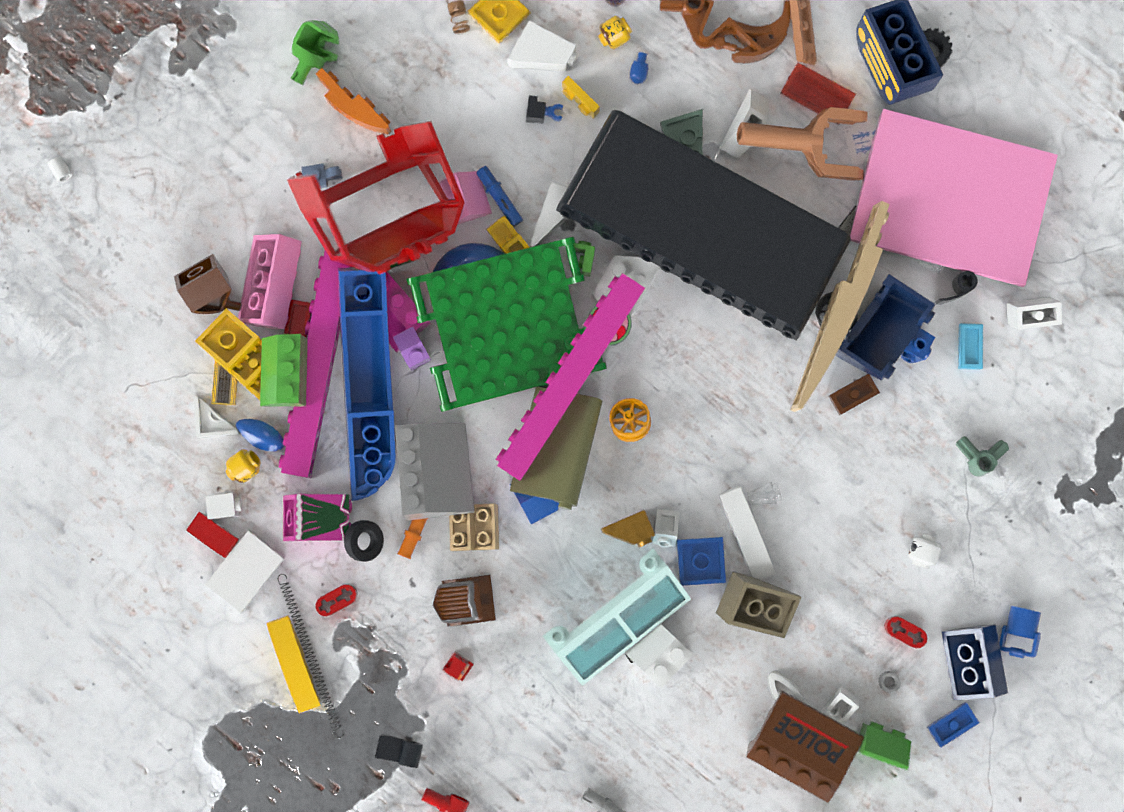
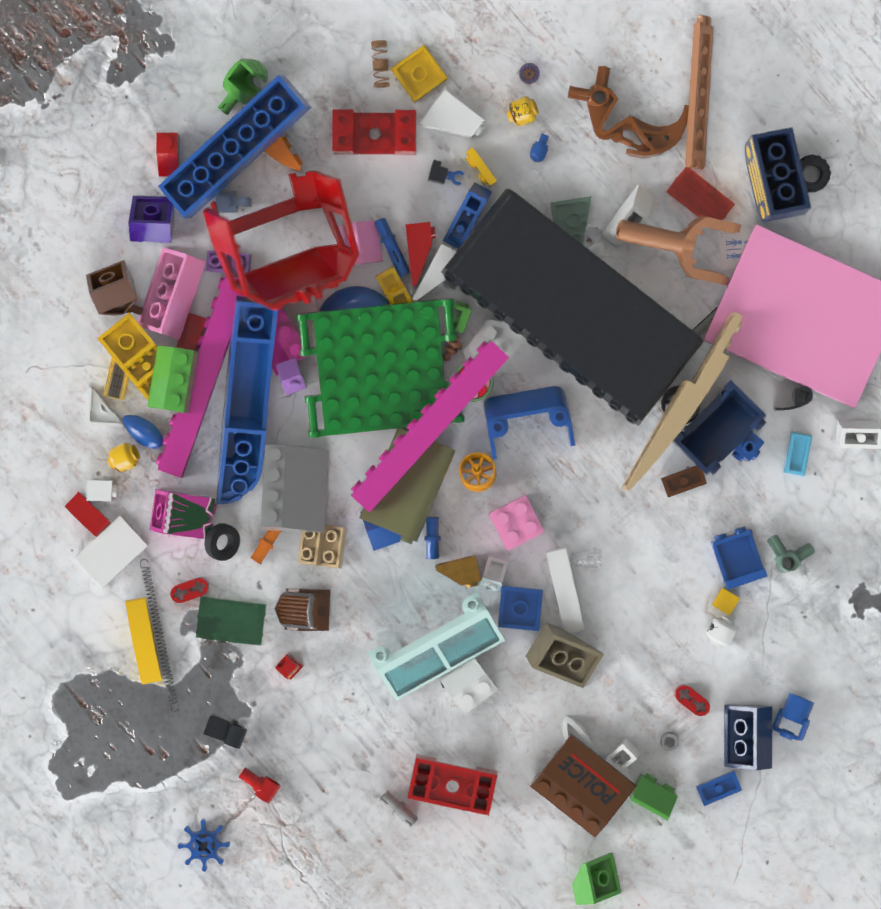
camera: 15 degrees right, 5 degrees up
none -> dark purple slope [128,196,174,243]
none -> red slope [156,133,180,177]
none -> blue brick [158,75,312,218]
none -> clear green piece [196,596,266,645]
none -> medium lavender slope [206,250,252,274]
none -> red plate [332,109,416,155]
none -> red slope [405,222,436,288]
none -> red plate [407,754,498,816]
none -> blue pin [424,517,441,559]
none -> blue slope [443,182,492,249]
none -> nougat hair [443,336,463,361]
none -> blue windscreen [484,386,575,460]
none -> bright pink brick [488,495,544,551]
none -> blue panel [711,526,767,590]
none -> yellow tile [711,588,740,616]

